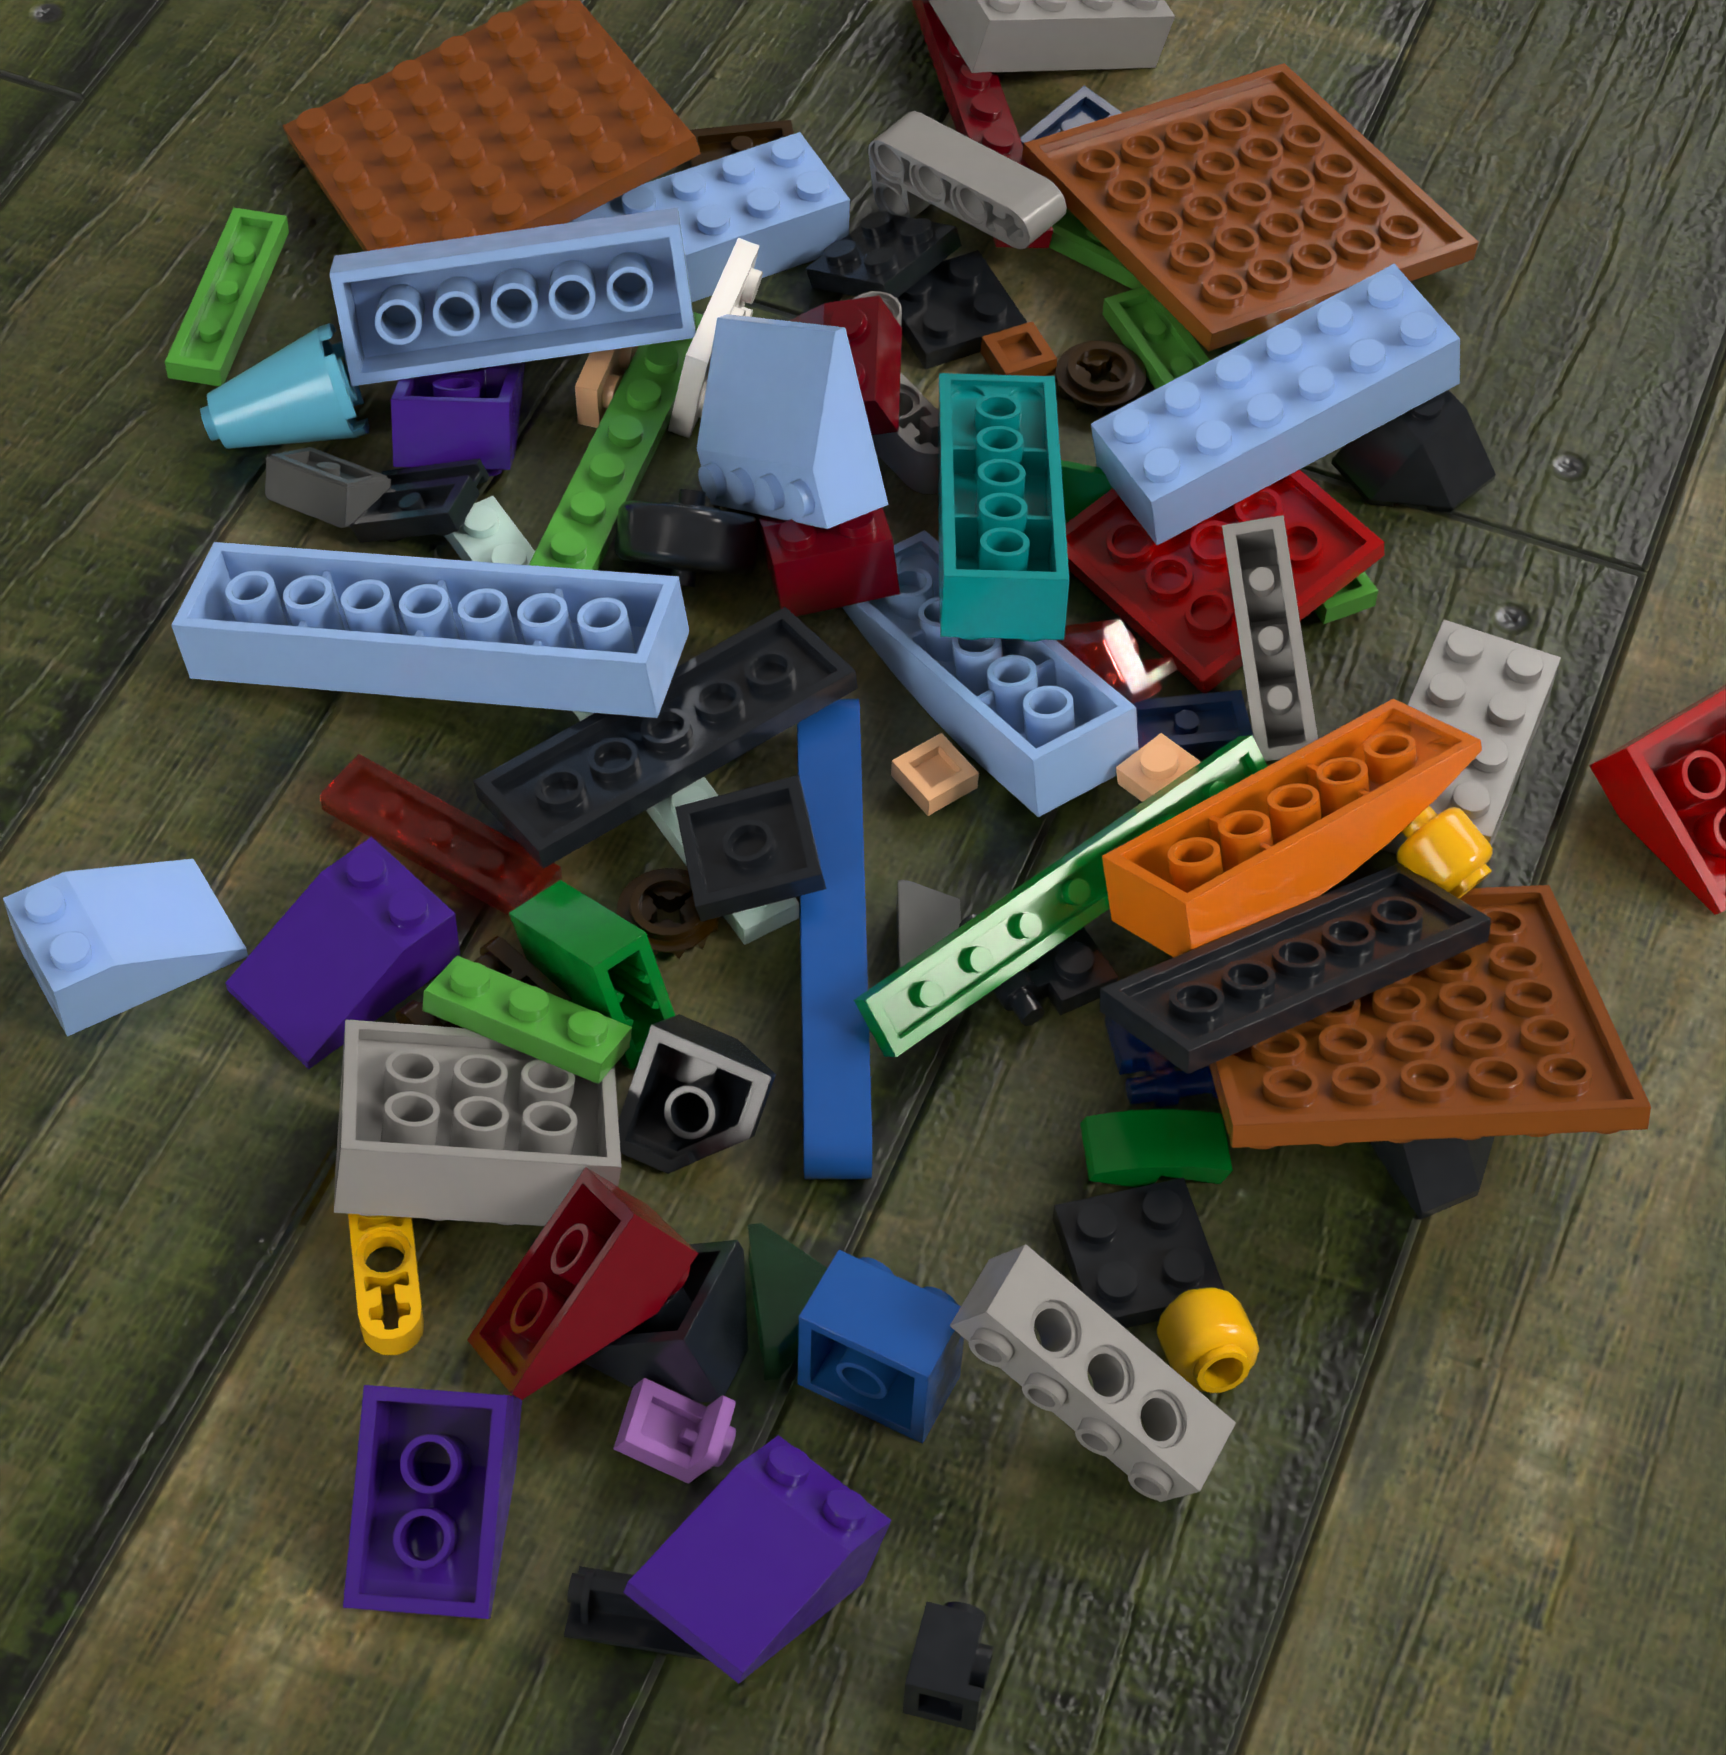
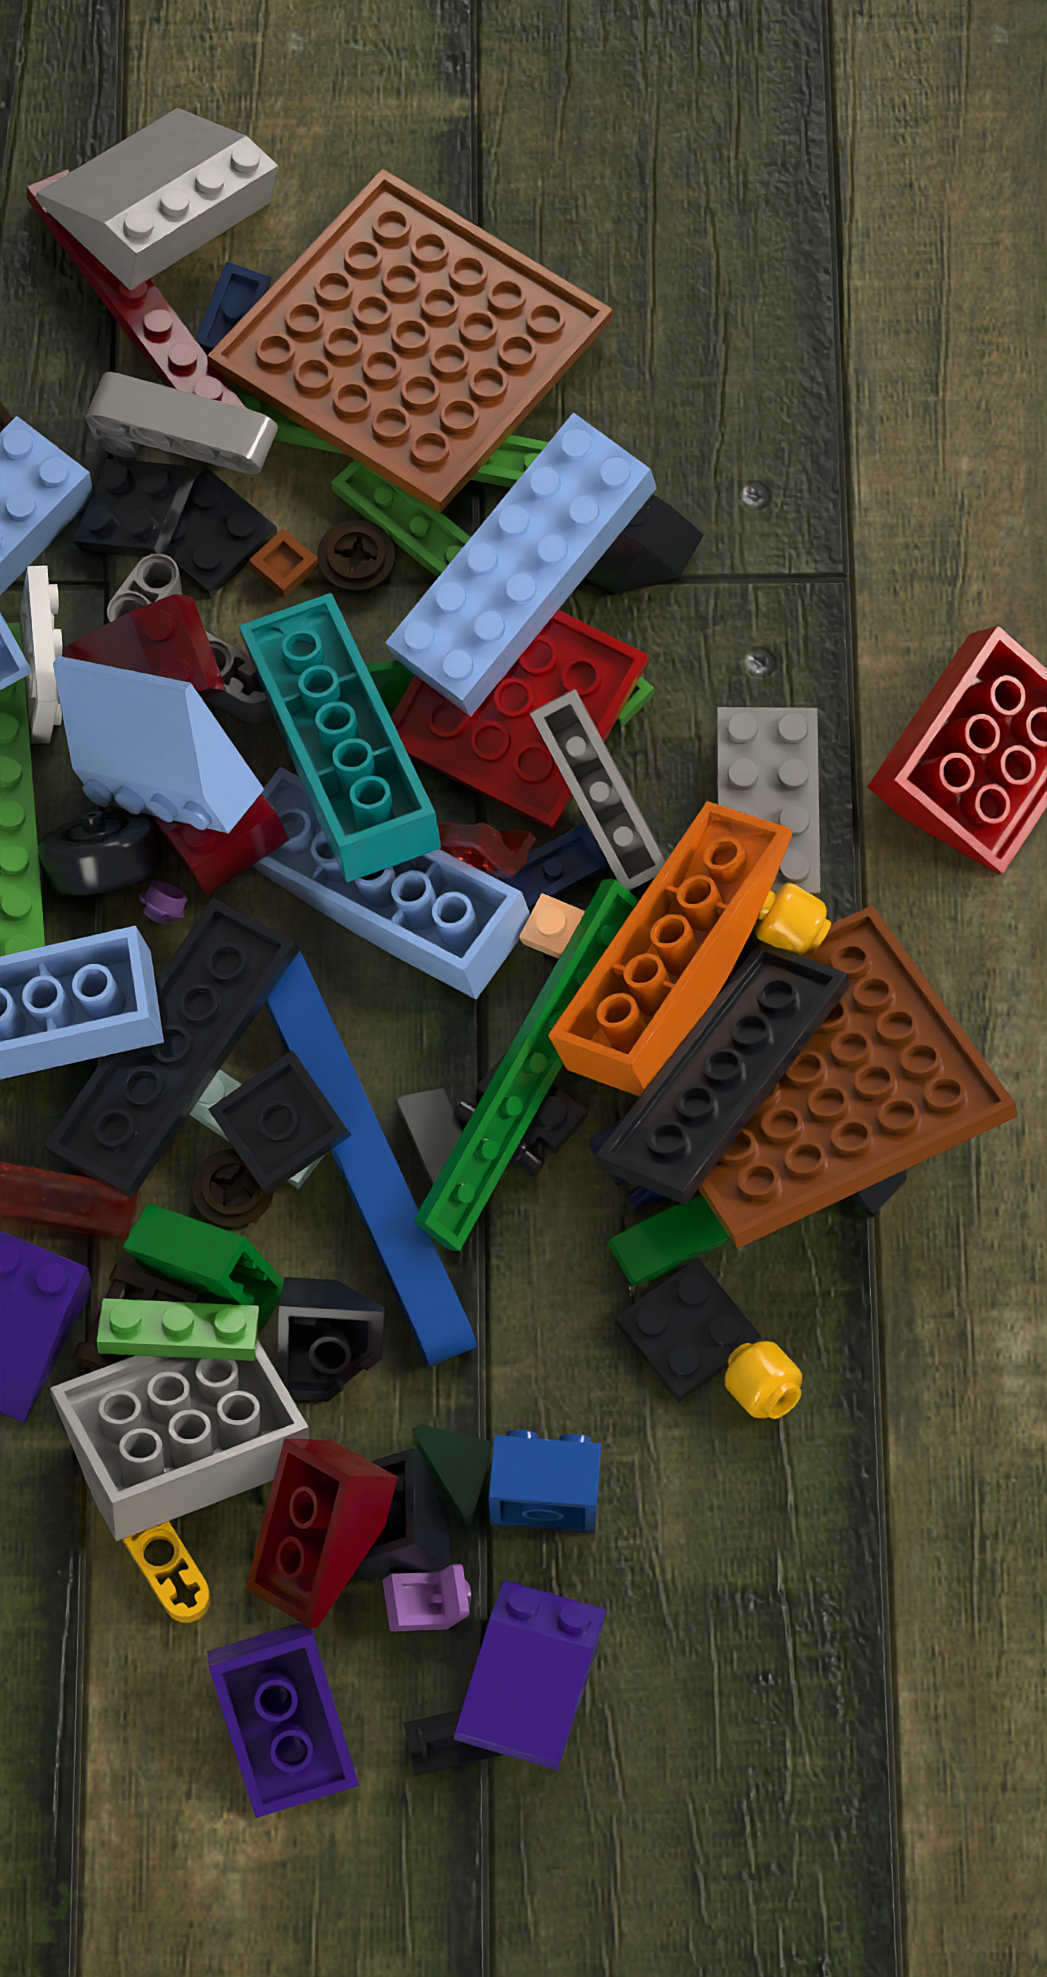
camera: 20 degrees left, 15 degrees up
light nougat plate [891,733,979,816] -> none
black brick [903,1601,994,1731] -> none
light grey brick [950,1244,1236,1502] -> none
none -> medium lavender plate [139,880,188,924]

